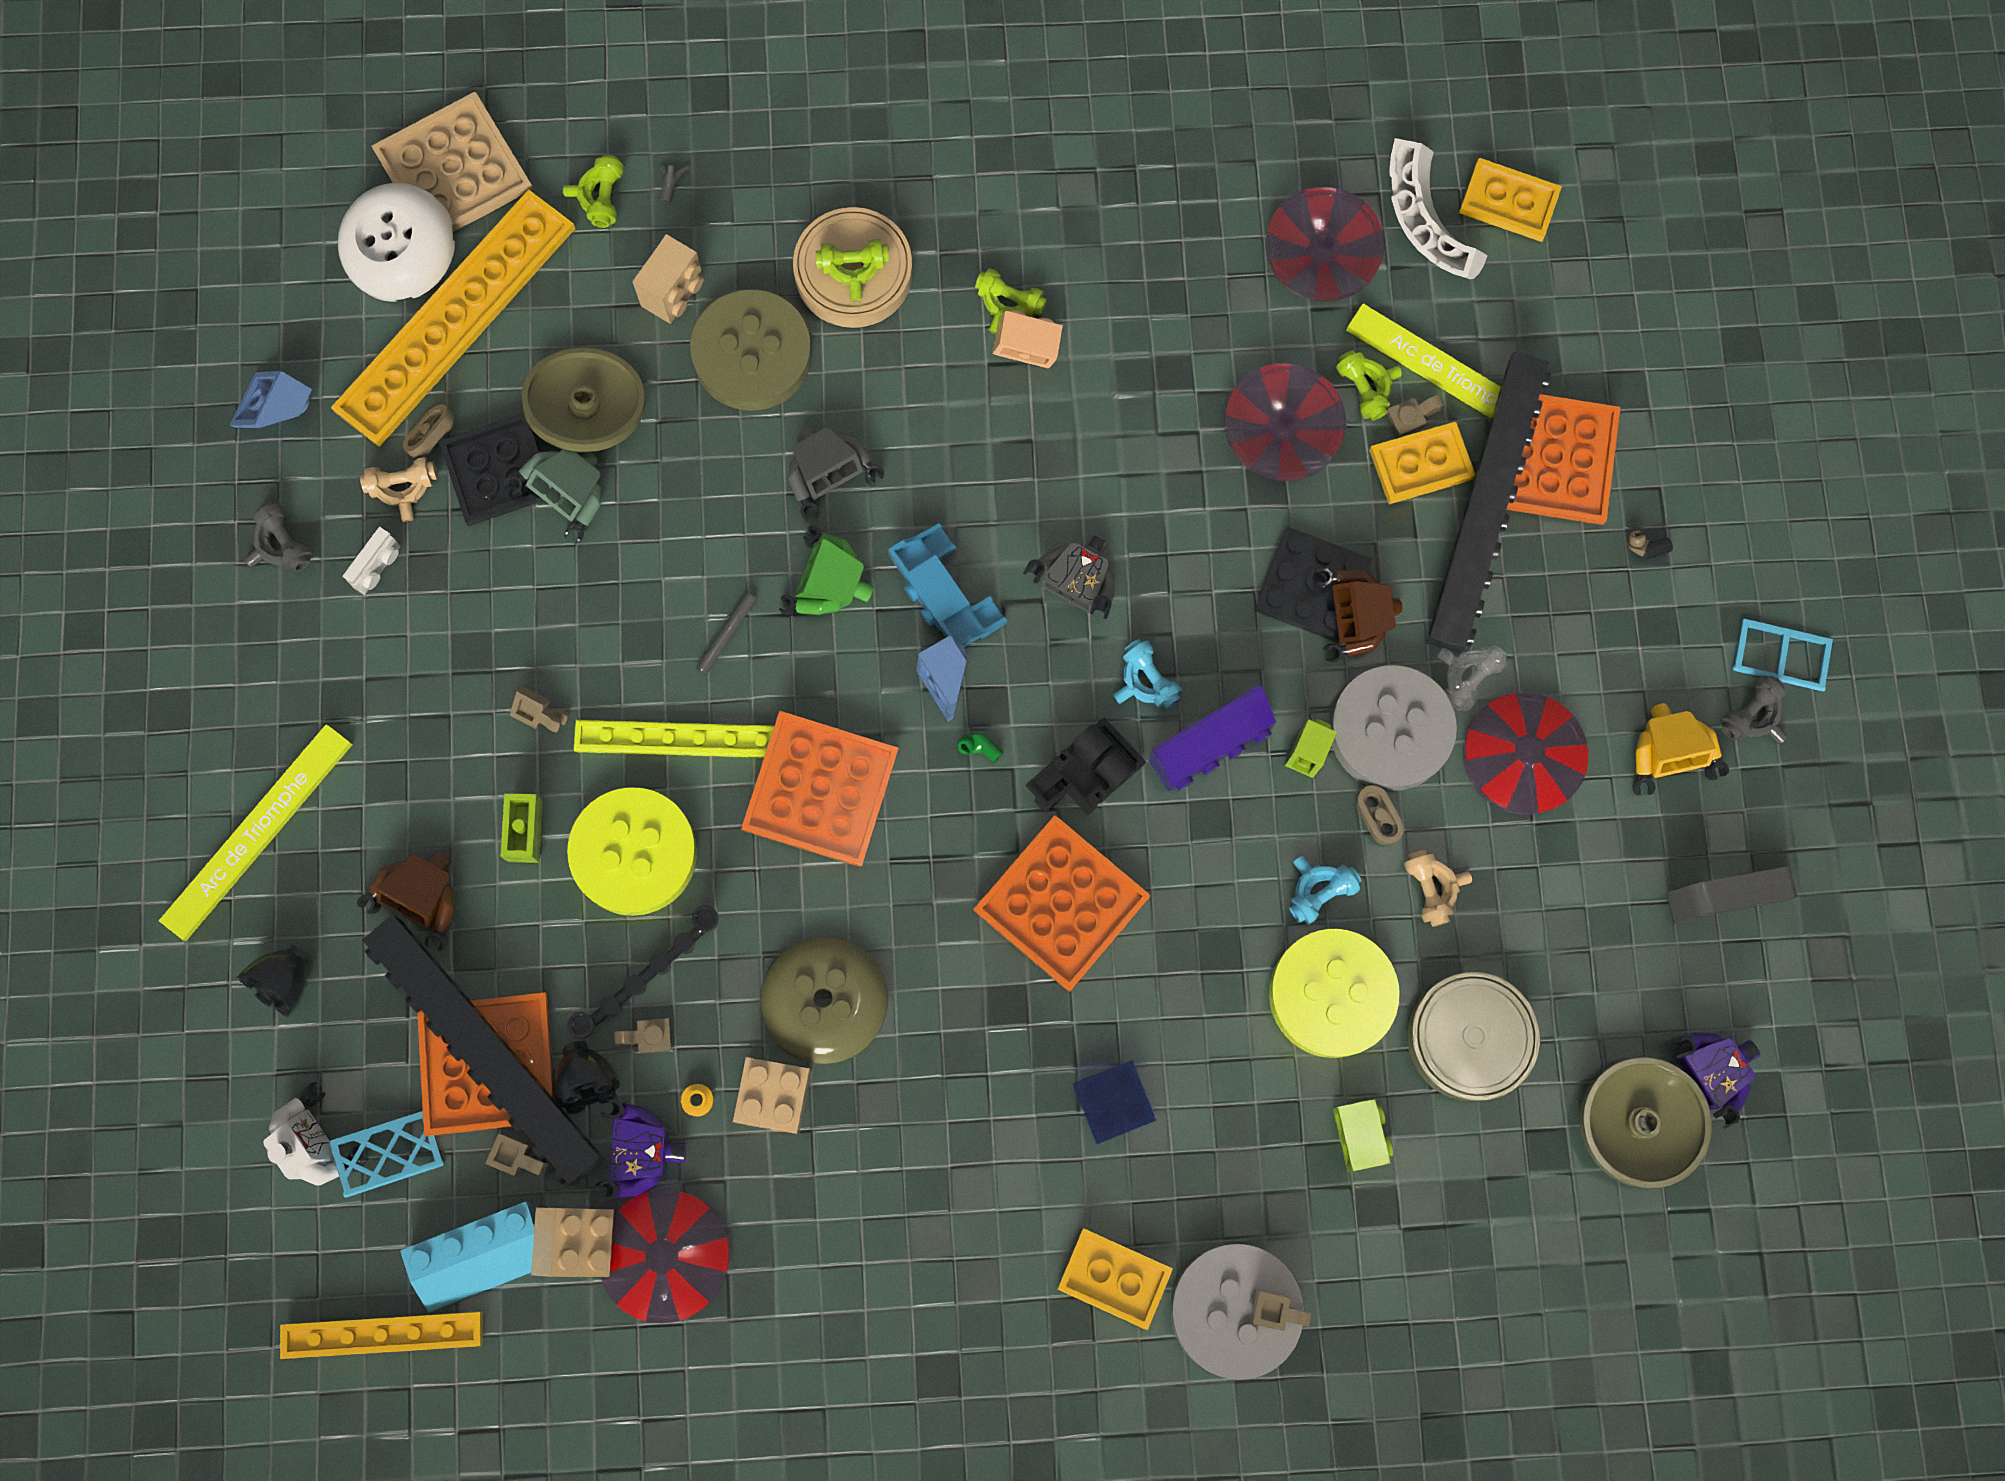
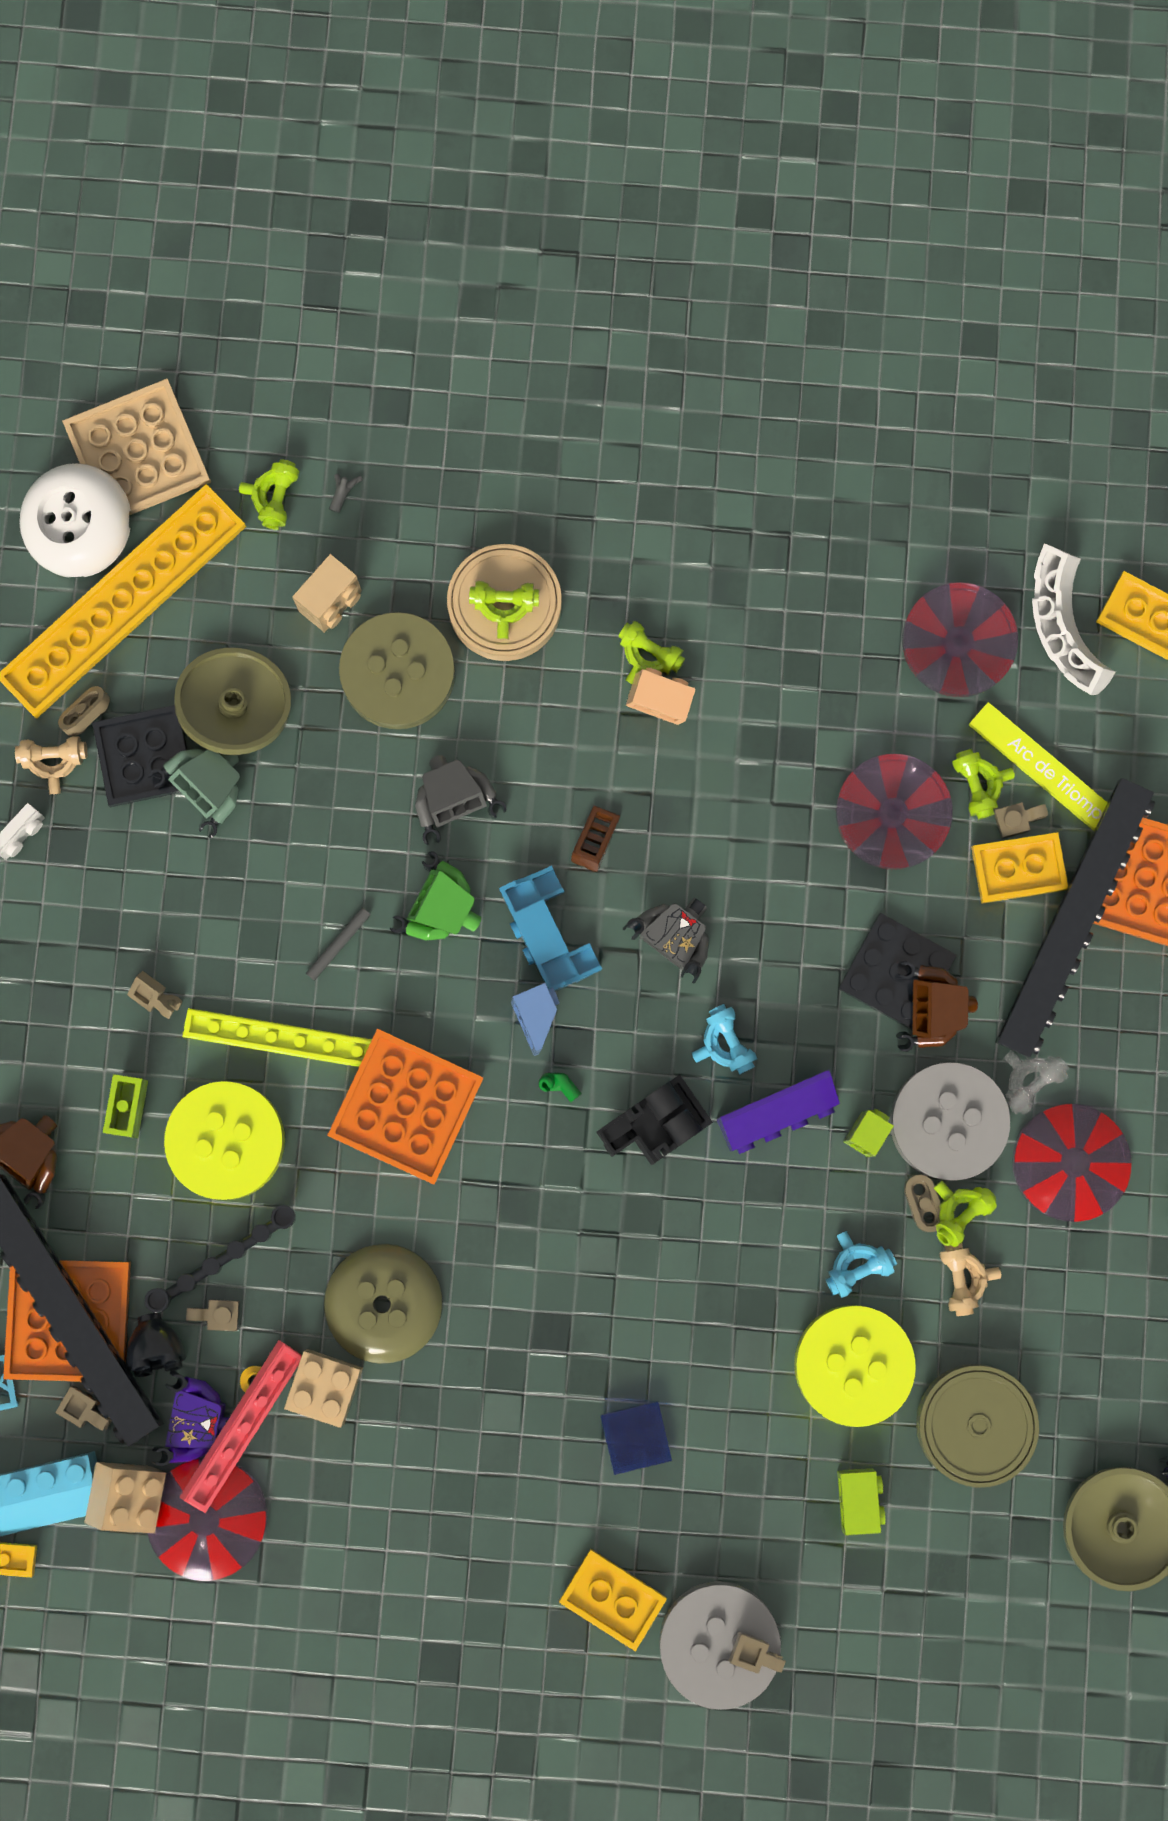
camera: 10 degrees right, 5 degrees up
orange plate [973,815,1151,993] -> none
none -> coral tile [179,1340,302,1513]
none -> reddish brown slope [571,805,620,872]
none -> lime piece [934,1181,997,1247]

